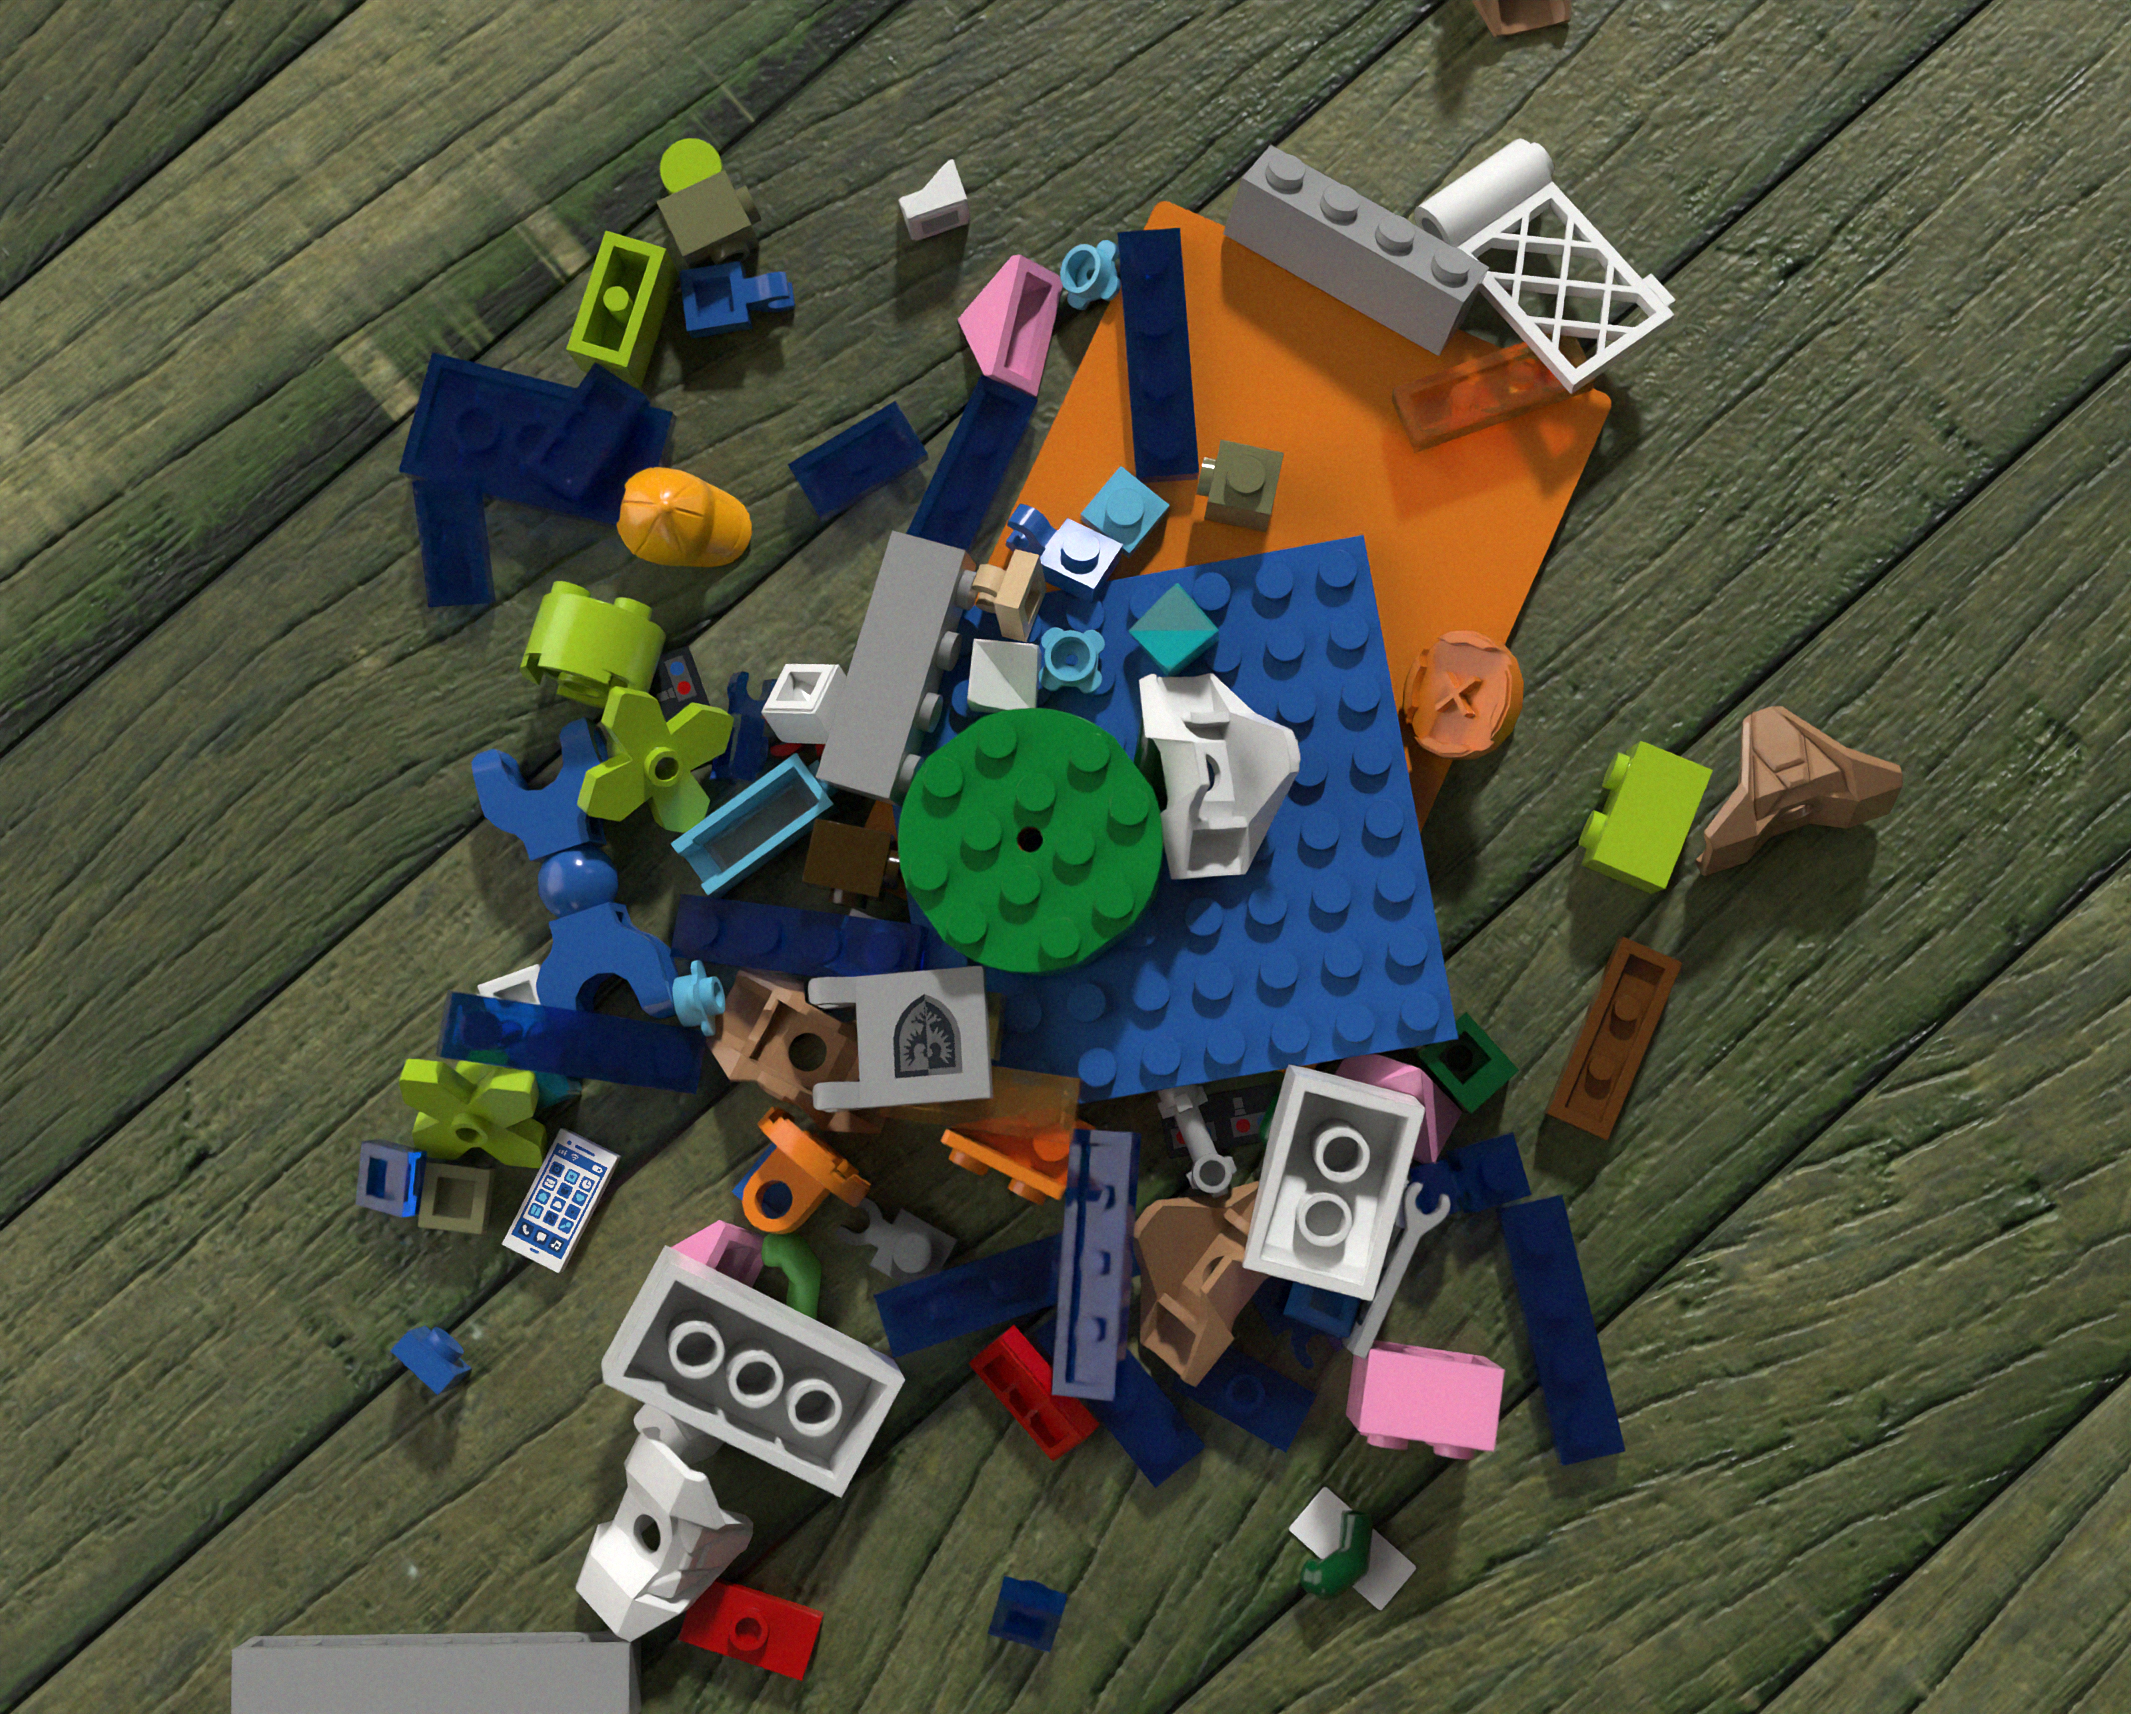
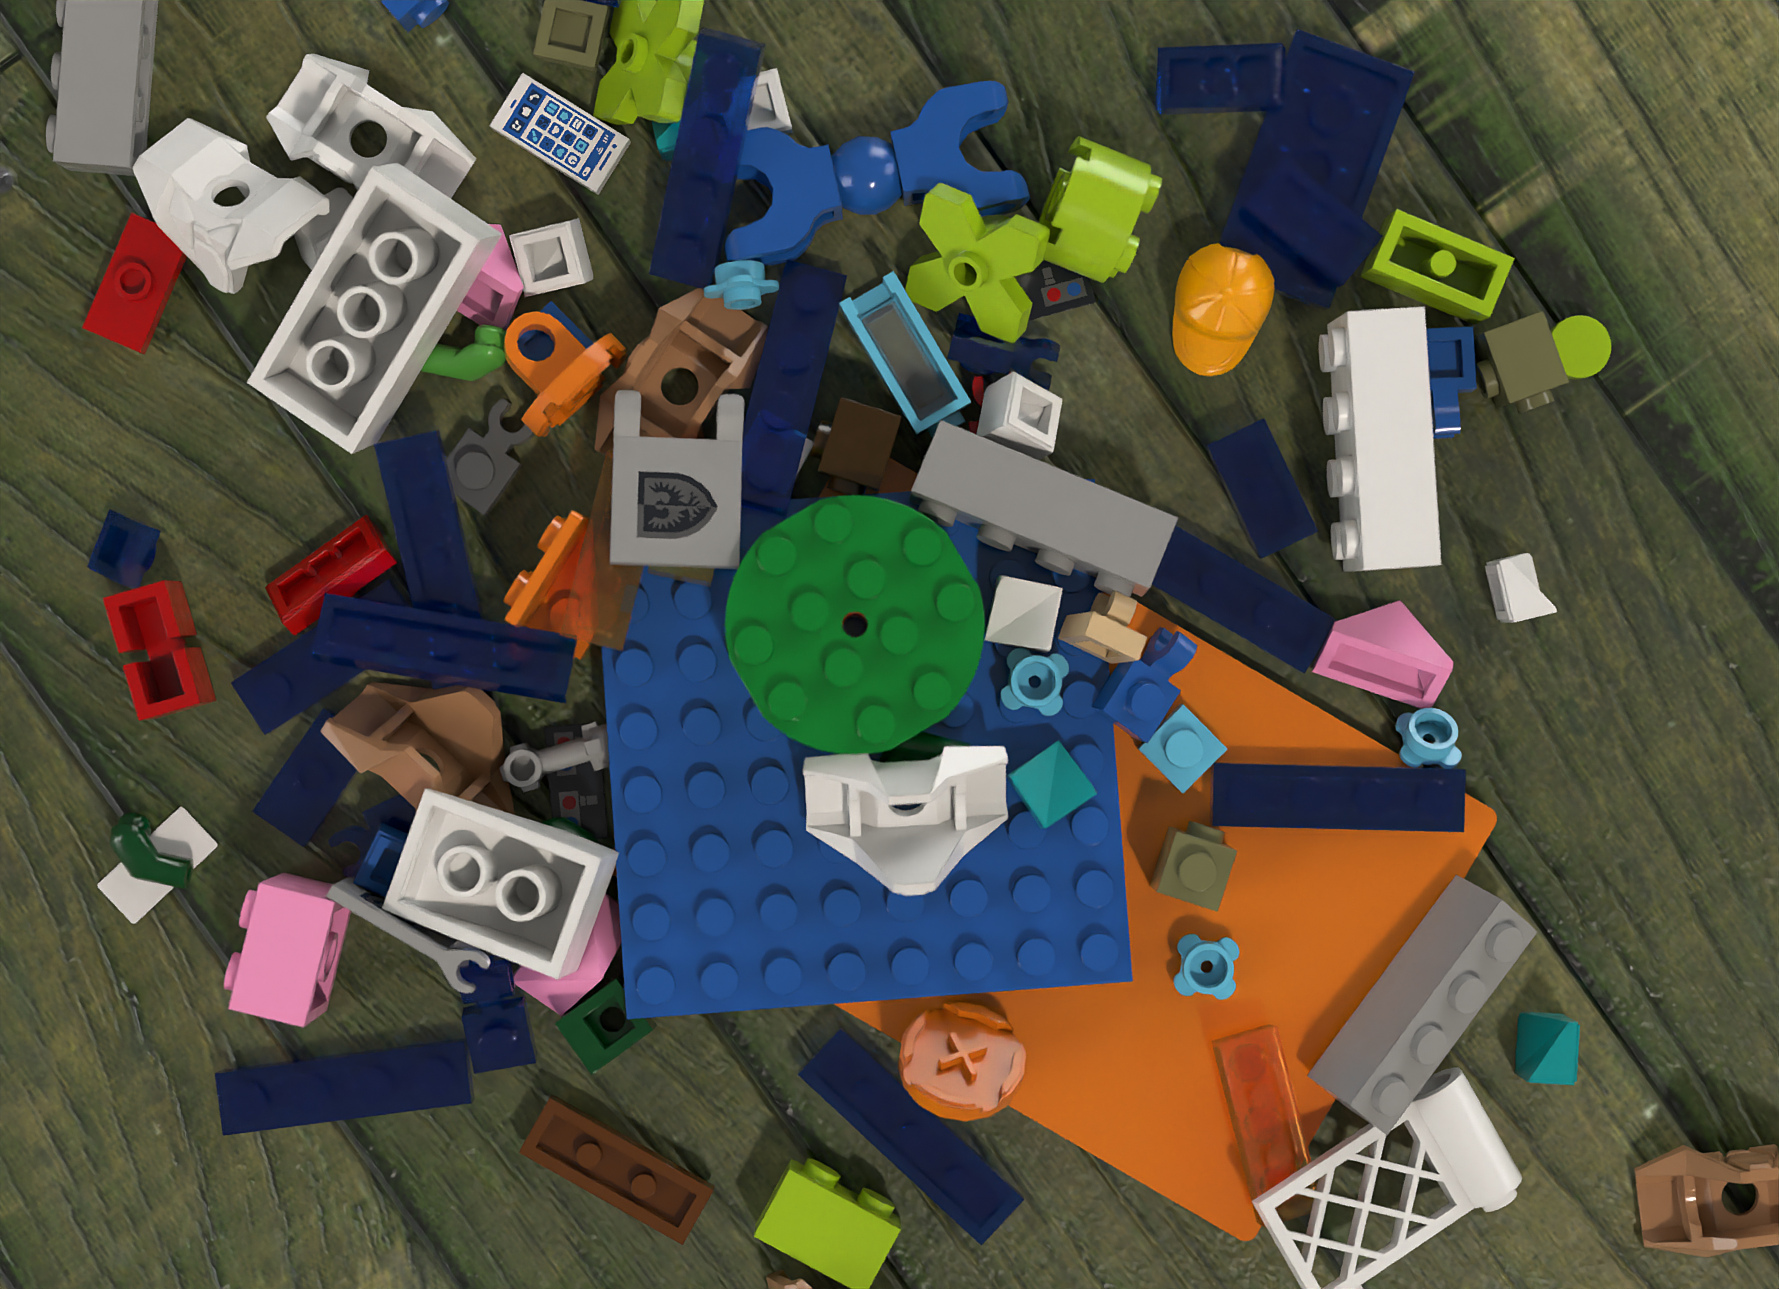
camera: 85 degrees right, 5 degrees up
none -> red piece [103,580,217,721]
none -> white piece [266,54,476,199]
none -> white slope [509,218,594,297]
none -> clear blue plate [798,1026,1024,1246]
none -> medium azure plate [1173,934,1240,1000]
none -> white brick [1319,307,1441,572]
none -> teal slope [1515,1012,1580,1085]

